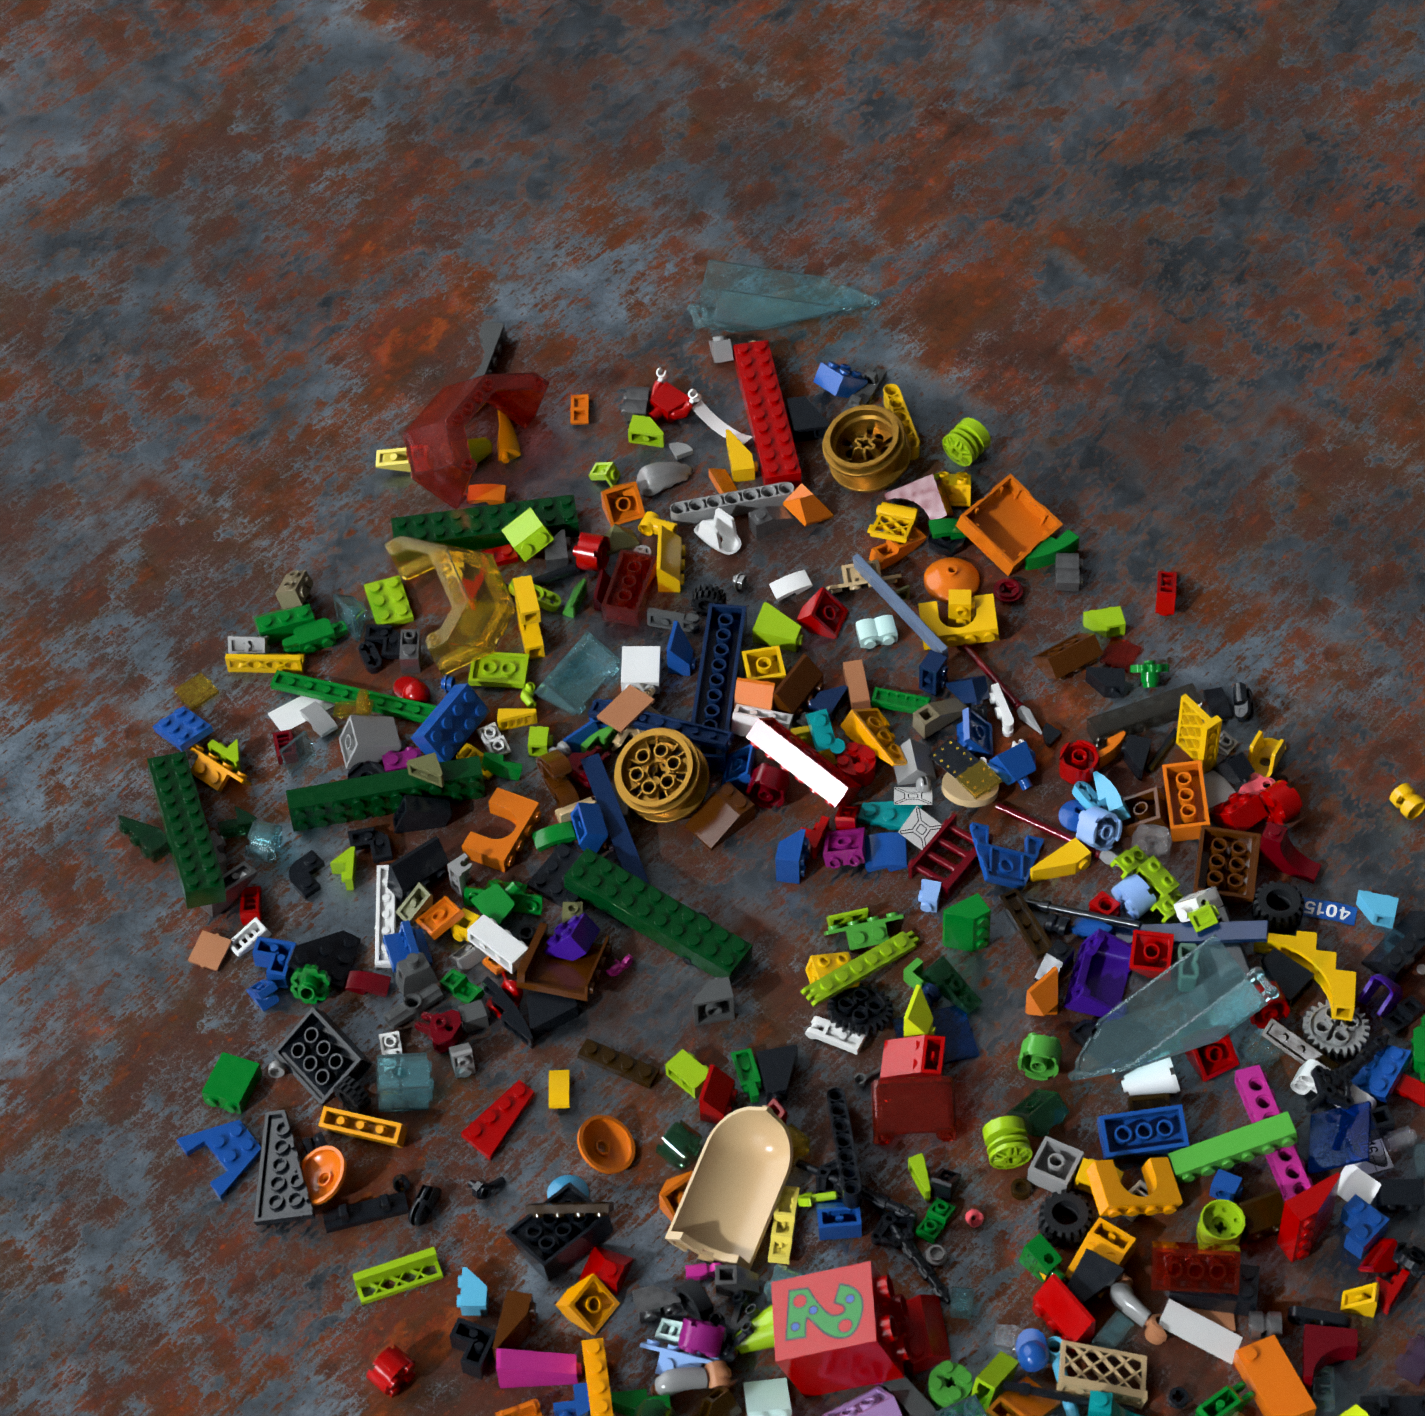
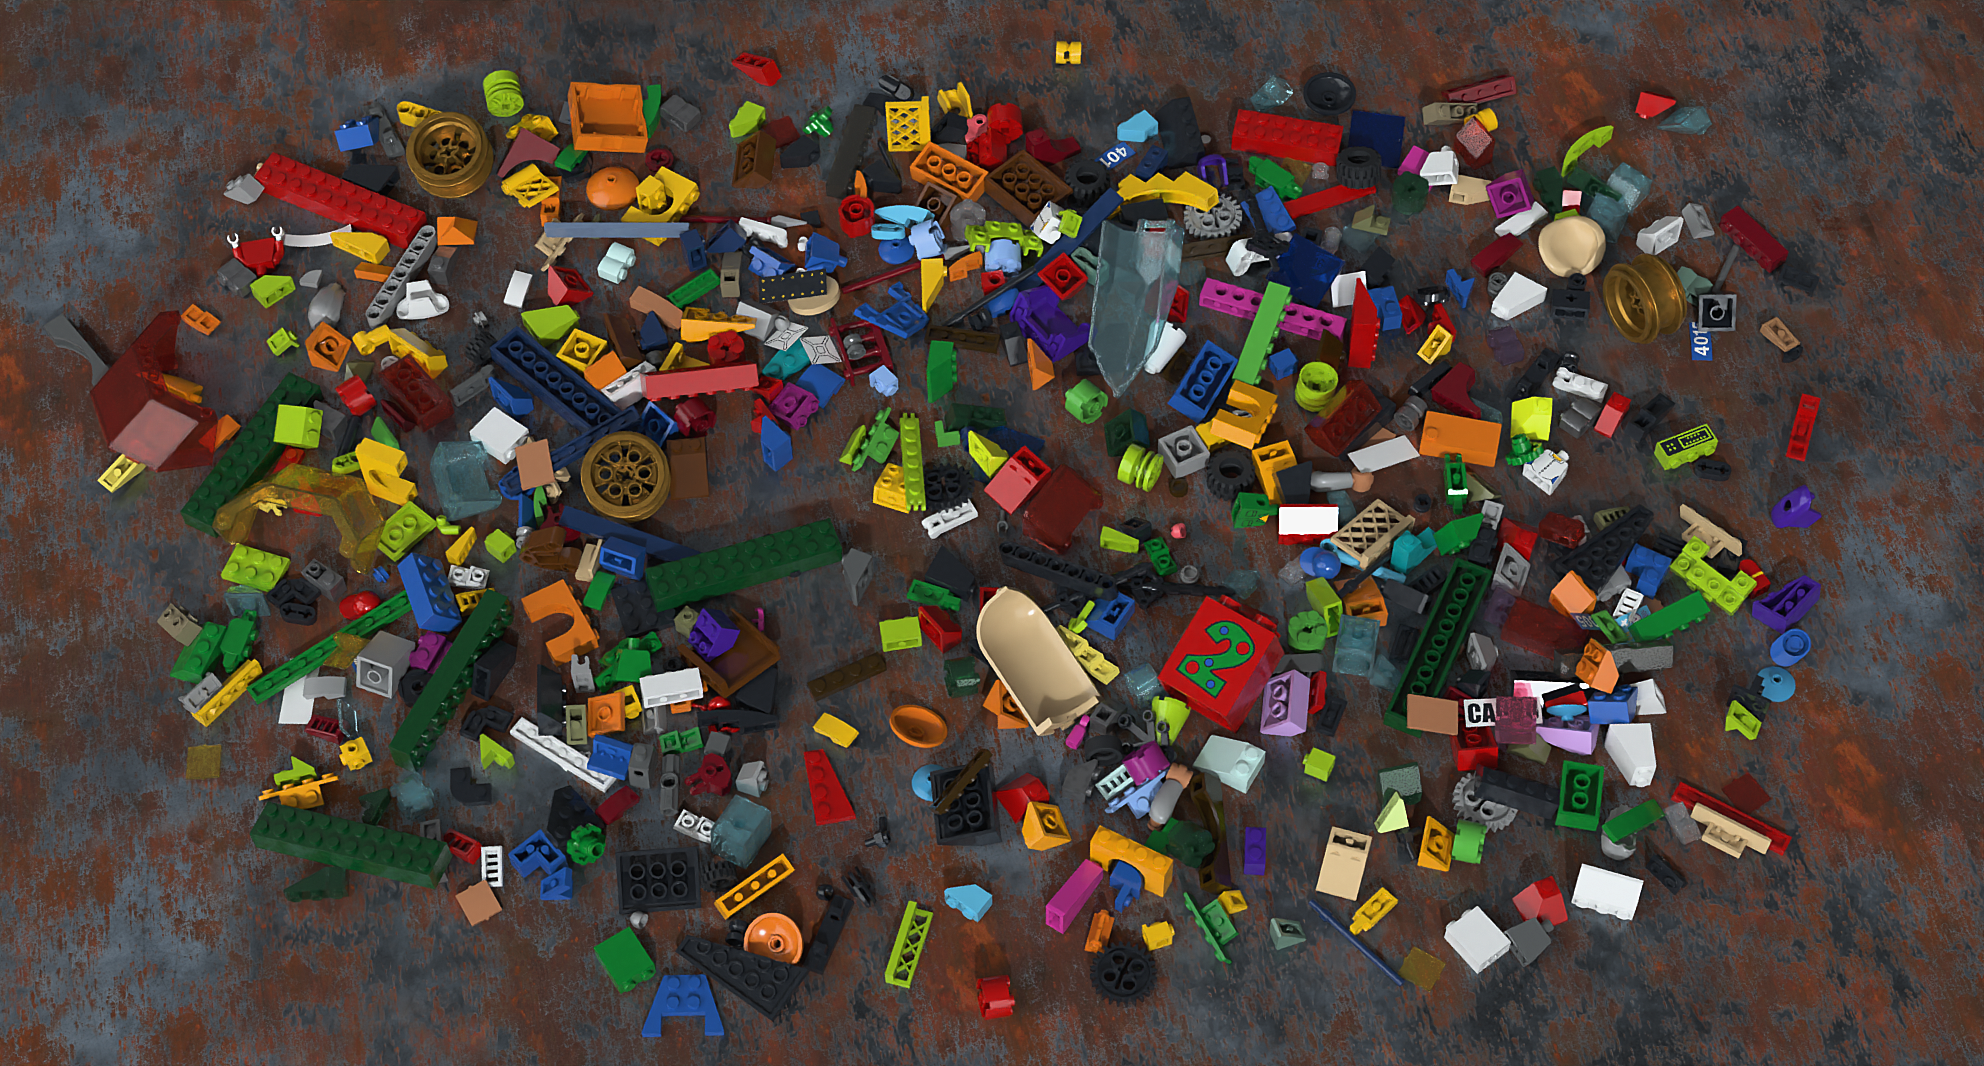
camera: 55 degrees left, 5 degrees up
blue plate [152,706,214,752] -> none
olive slope [407,752,445,788] -> none
black brick [449,1317,496,1379] -> none
green slope [481,752,522,781] -> none
reddish brown slope [492,1290,538,1365] -> none
clear light blue windscreen [687,259,879,332] -> none
teal hinge [805,709,845,754] -> none
clear yellow piece [956,760,1002,799] -> none
none -> yellow brick [339,737,373,771]
none -> dark grey wheel [843,334,866,360]
none -> orange slope [949,251,983,282]
none -> dark blue brick [1135,145,1168,182]

